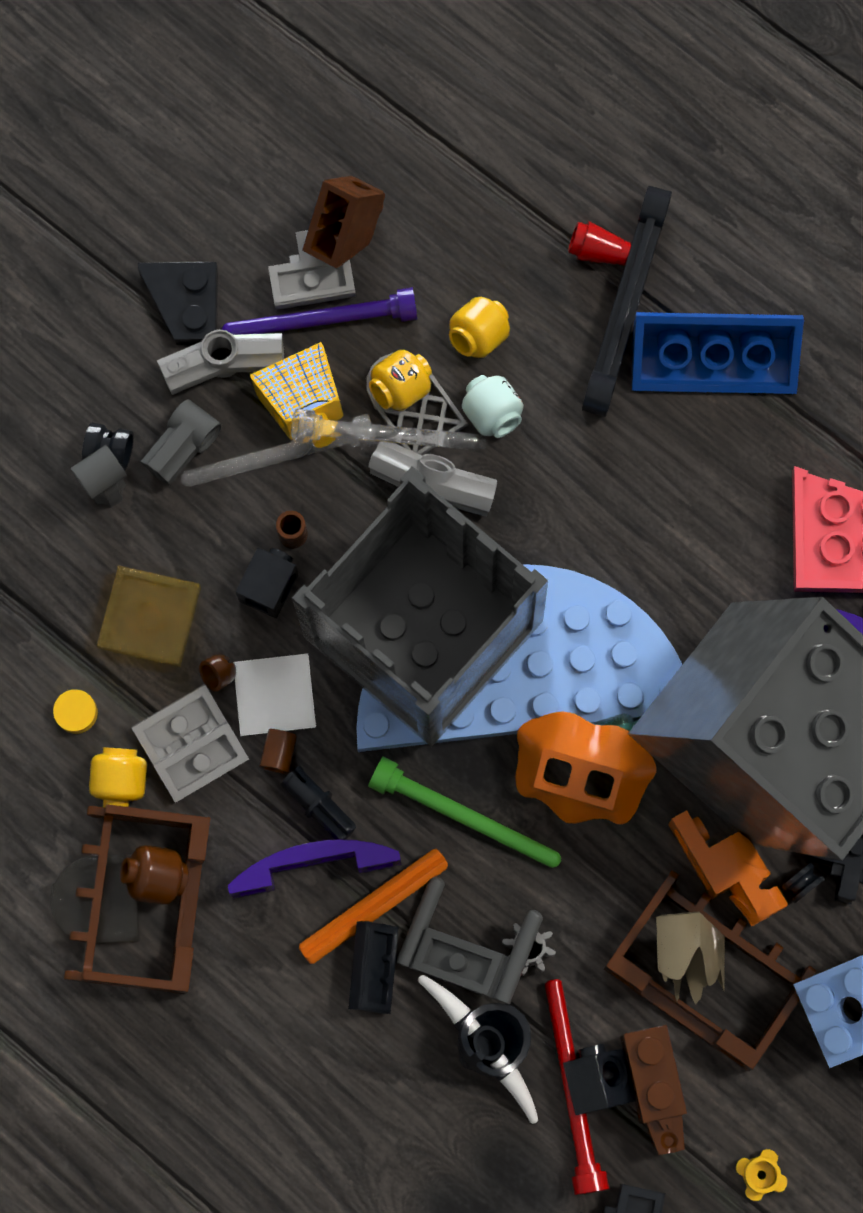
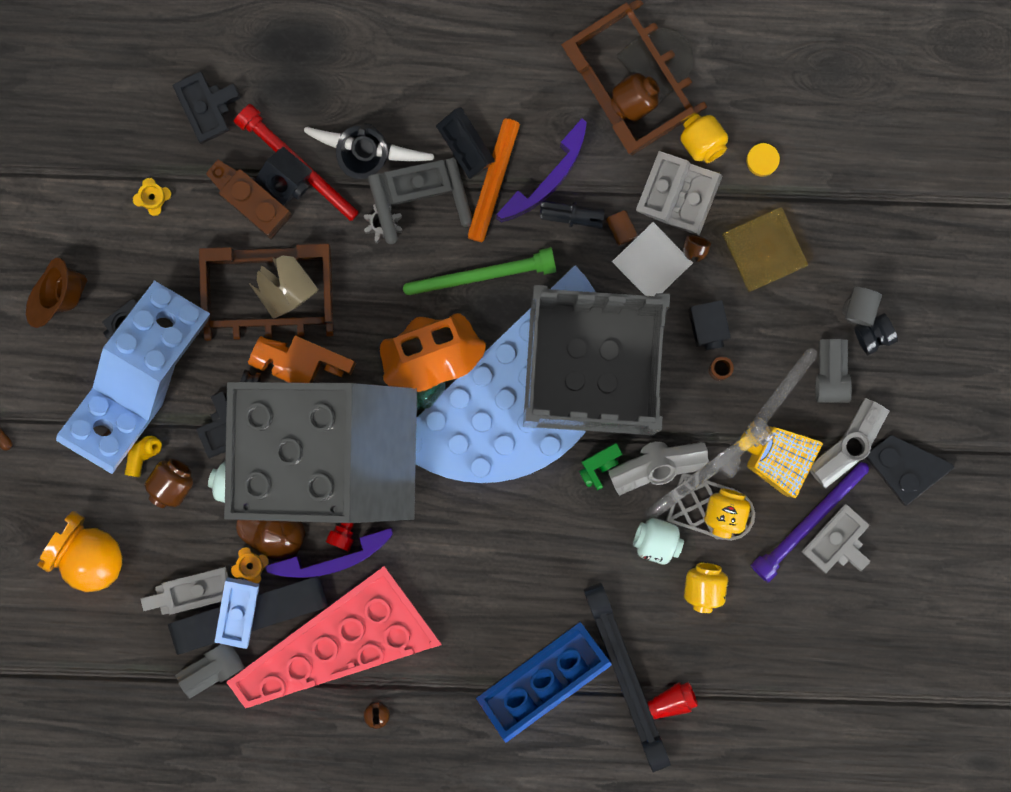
camera: 135 degrees right, 10 degrees up
reddish brown torso [302,176,385,269] -> none
none -> green bracket [579,443,622,491]

